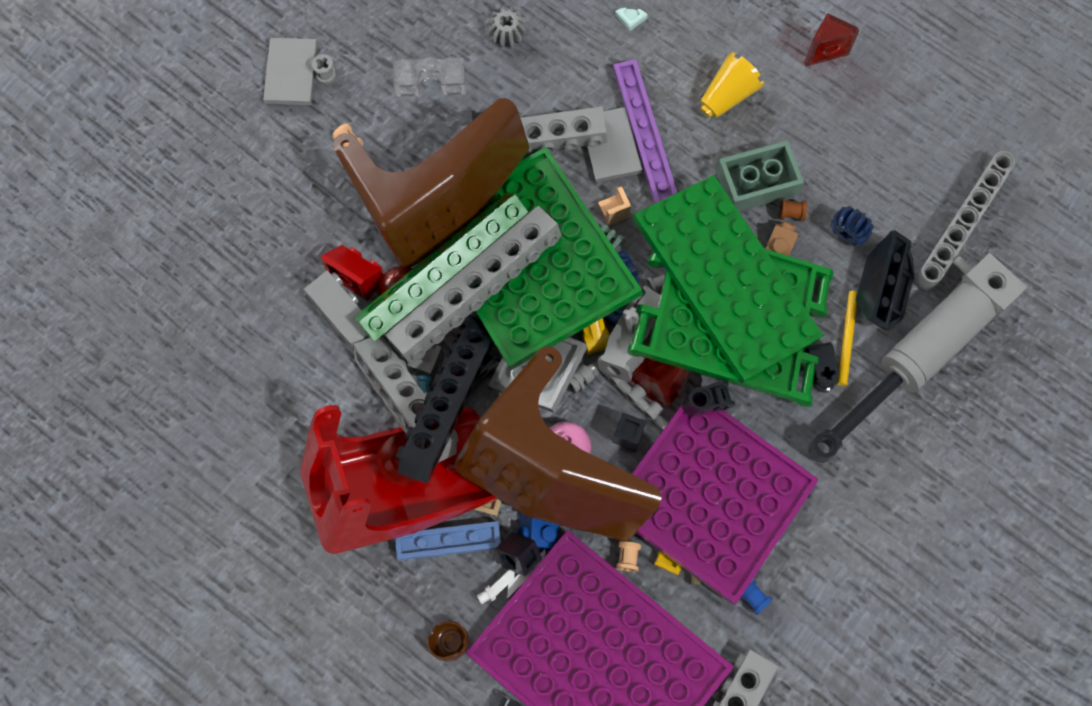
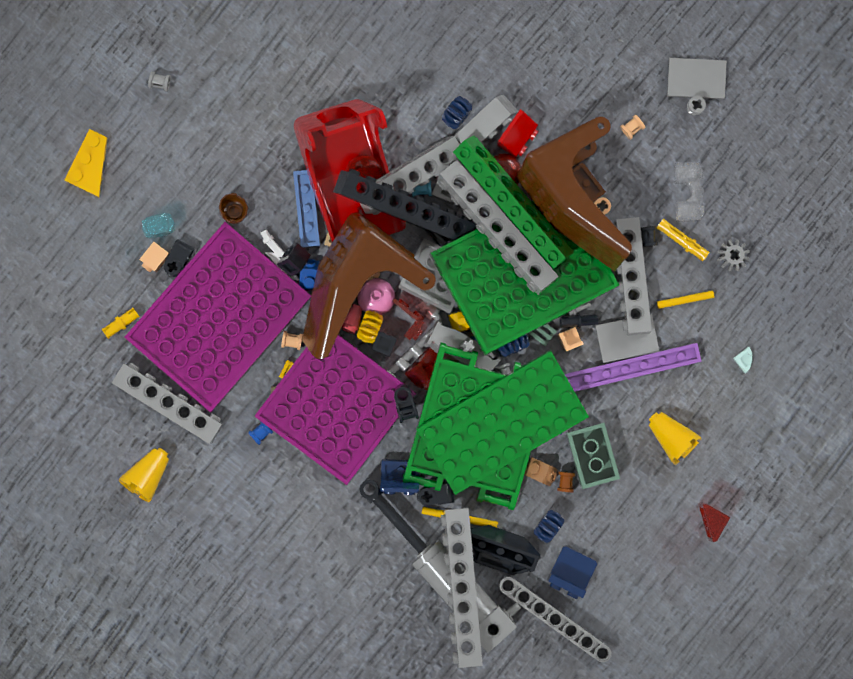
camera: 90 degrees right, 15 degrees up
none -> yellow gear [357,310,383,343]
none -> dark blue bracket [380,459,420,495]
none -> clear red bracket [392,298,425,342]
none -> light grey brick [441,508,483,668]
none -> dark blue gear [442,96,472,129]
none -> dark blue bracket [547,546,597,599]
none -> black axle [559,313,598,329]
none -> yellow pin [657,218,710,262]
none -> yellow bar [657,290,714,309]

